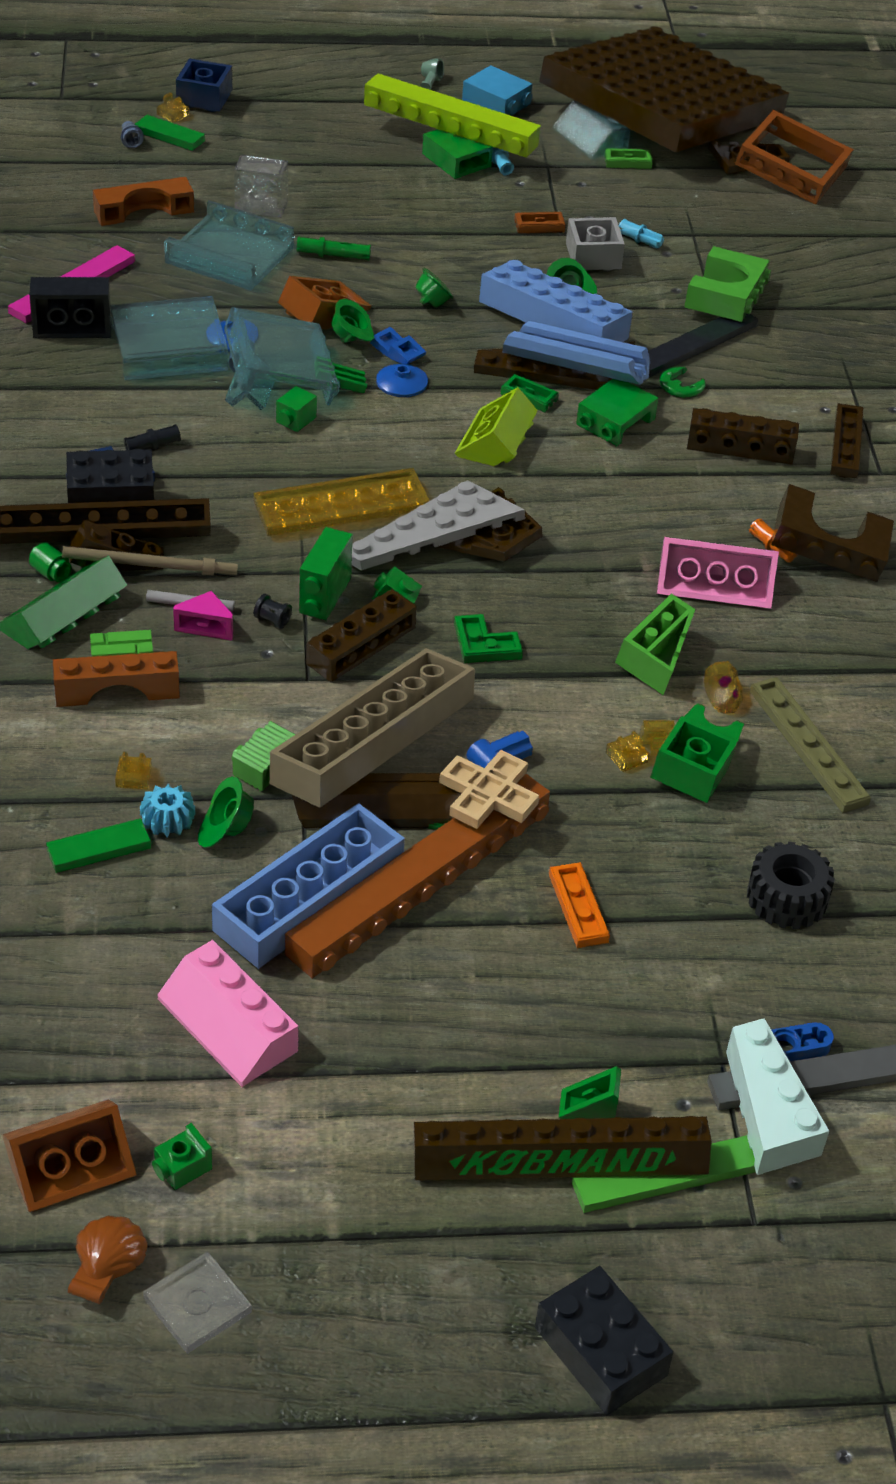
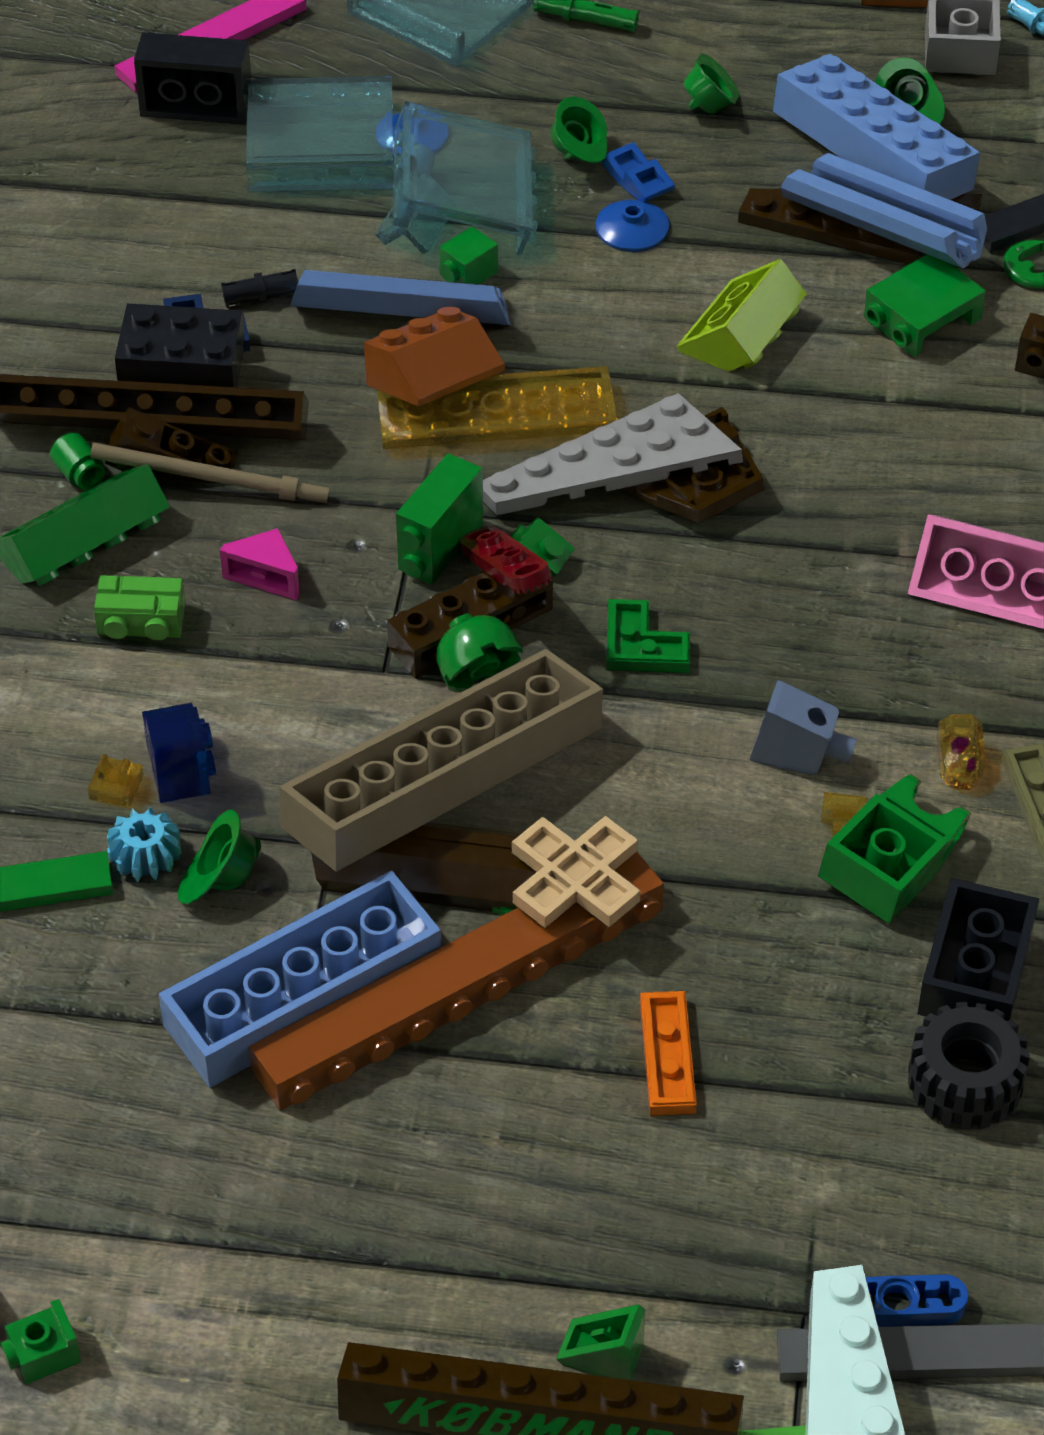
camera: 15 degrees right, 5 degrees up
dark orange arch [53,651,180,707] -> none
light grey bar [146,590,235,613] -> none
bright pink slope [157,940,298,1087] -> none
bright green brick [232,721,296,791] -> none
black bush [253,593,292,629] -> none
dark orange slope [278,276,372,331] -> none
green tile [313,358,367,393] -> none
blue piece [466,731,533,768] -> none
green tile [500,374,559,412] -> none
clear yellow tile [606,731,650,772] -> none
bright green wedge [615,593,695,695] -> none
none -> clear blue brick [142,703,216,803]
none -> medium blue piece [290,270,511,325]
none -> dark orange slope [364,307,505,407]
none -> green cylinder [437,613,523,693]
none -> dark red piece [459,526,552,594]
none -> sand blue torso [749,680,857,775]
none -> black brick [917,878,1040,1021]

